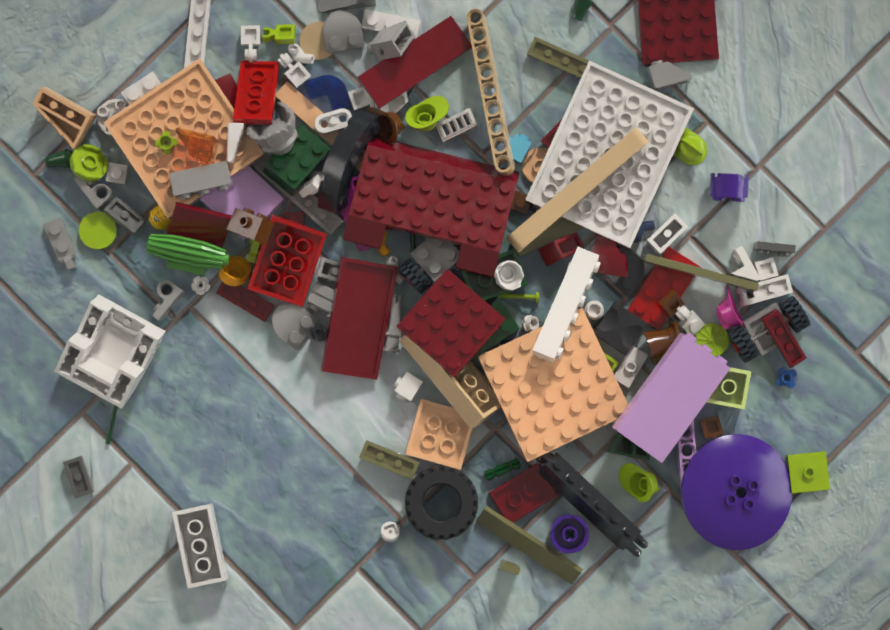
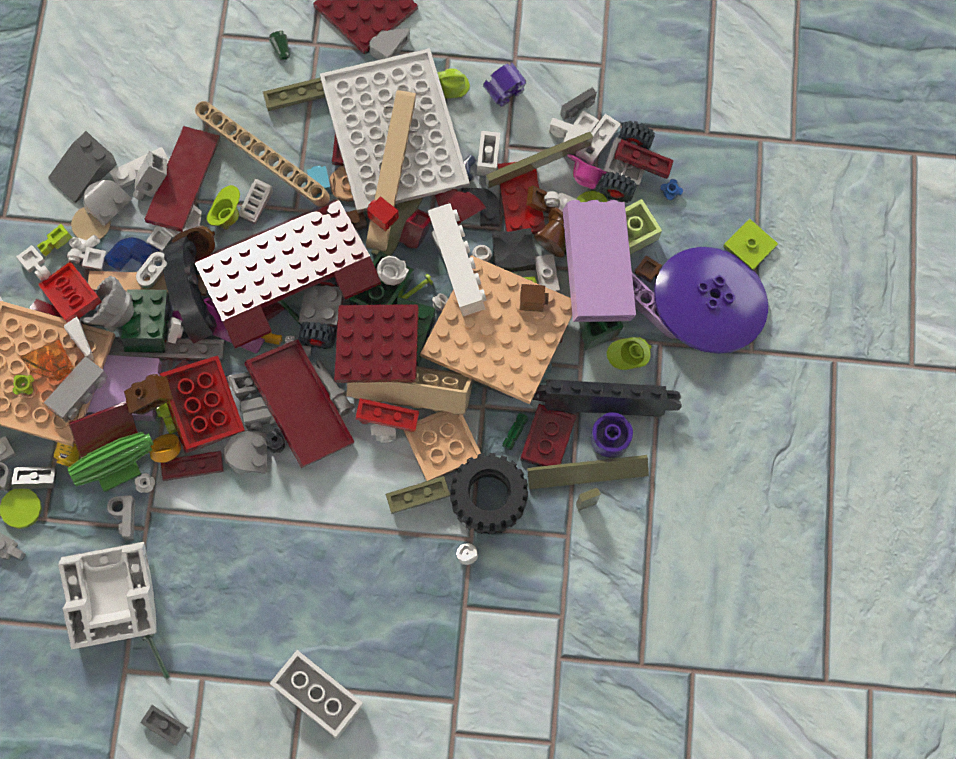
camera: 45 degrees left, 15 degrees down
none -> red piece [355,398,419,432]
none -> red brick [367,196,399,232]
none -> reddish brown brick [519,284,549,312]

